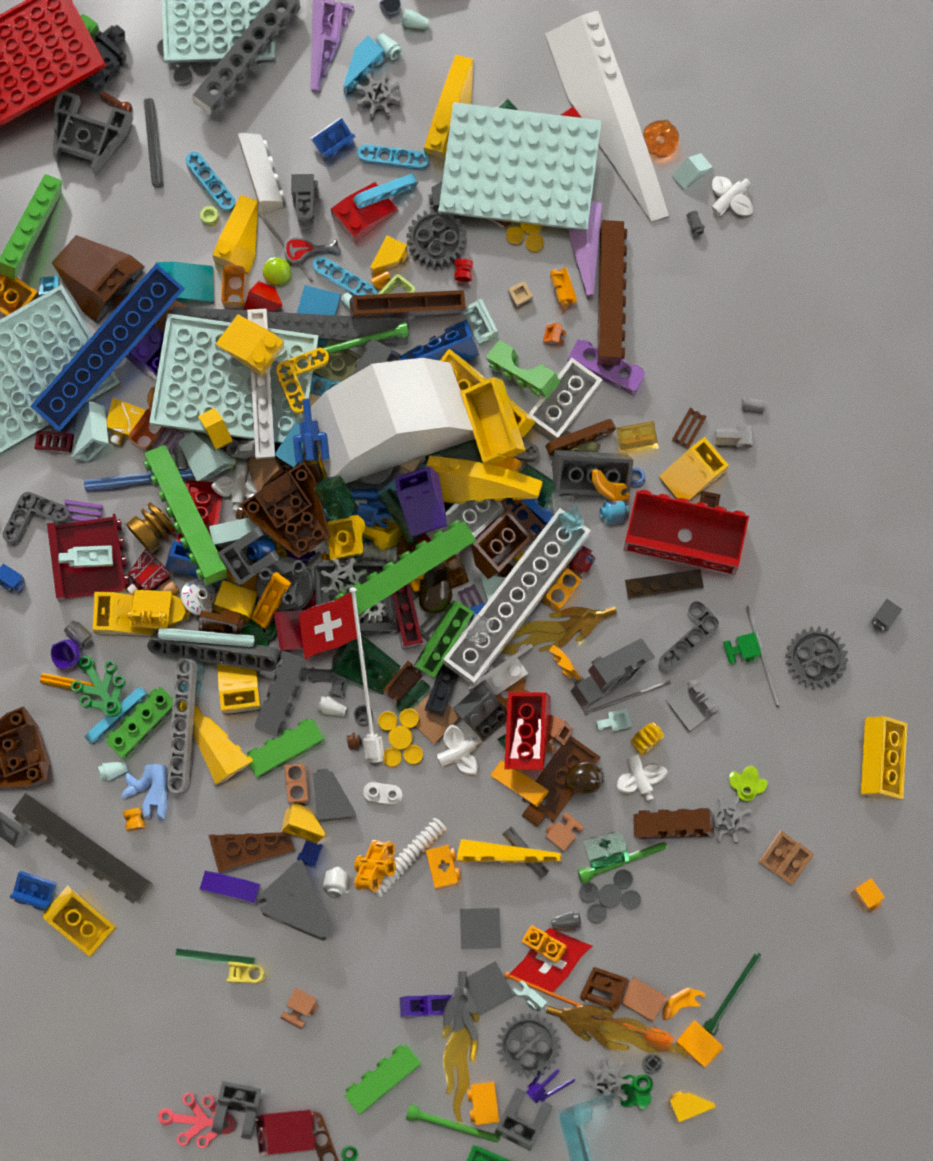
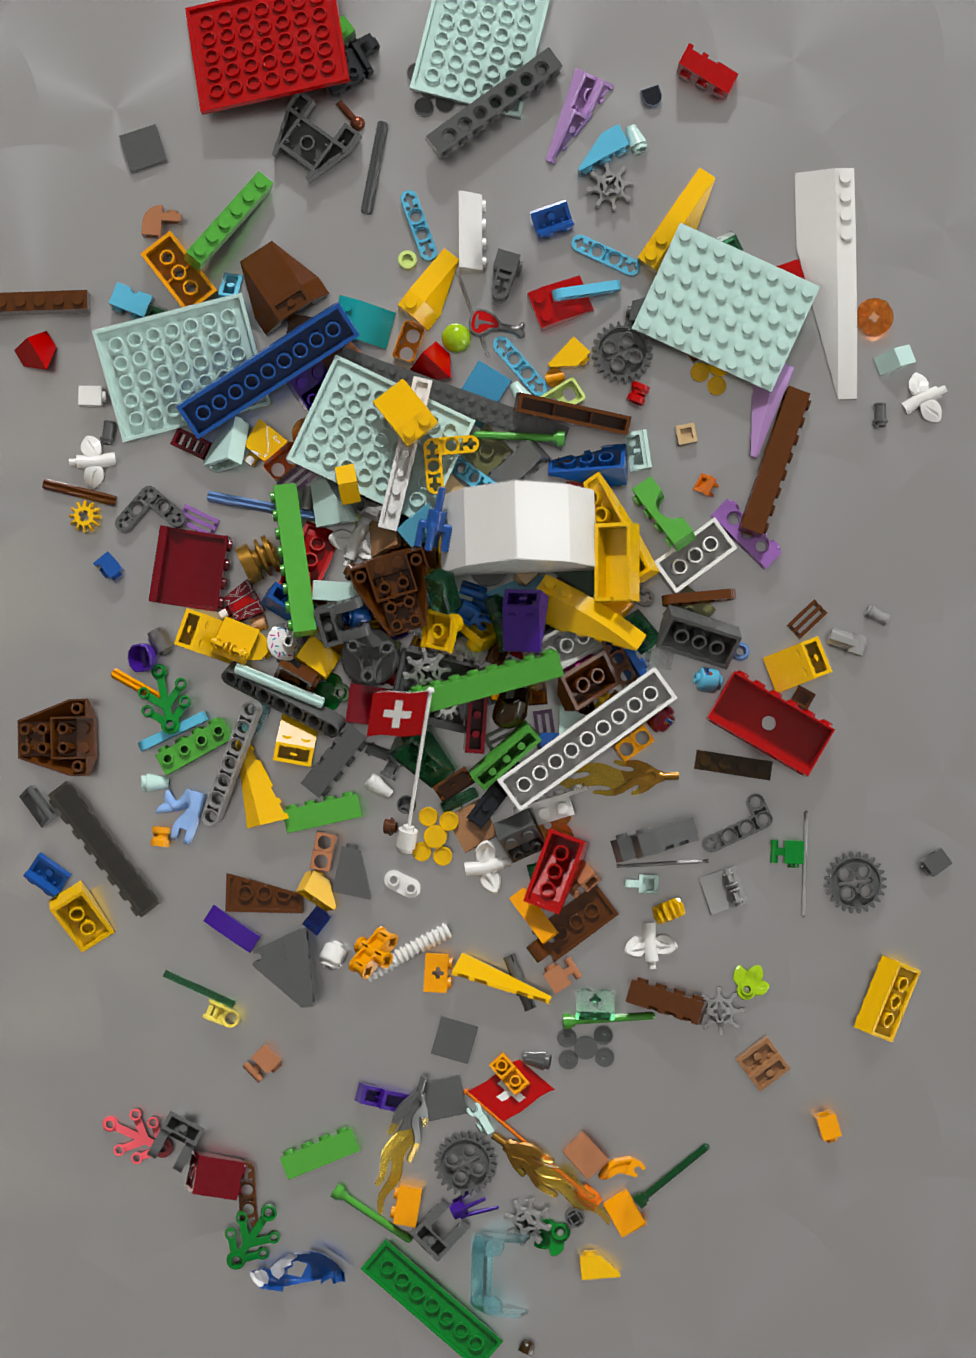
camera: 20 degrees right, 10 degrees up
light aqua hinge [58,546,113,568] -> none
light orange tile [251,572,291,629] -> none
light aqua cone [401,9,429,30] -> none
clear bracket [467,614,493,644] -> none
light orange slope [549,645,581,681] -> none
light orange hinge [550,267,578,309] -> none
clear light blue panel [557,505,584,534] -> none
dark brown helmet [565,762,605,795] -> none
reddish brown plate [580,967,629,1012] -> none
light orange piece [592,469,630,501] -> none
clear yellow slope [617,421,658,451] -> none

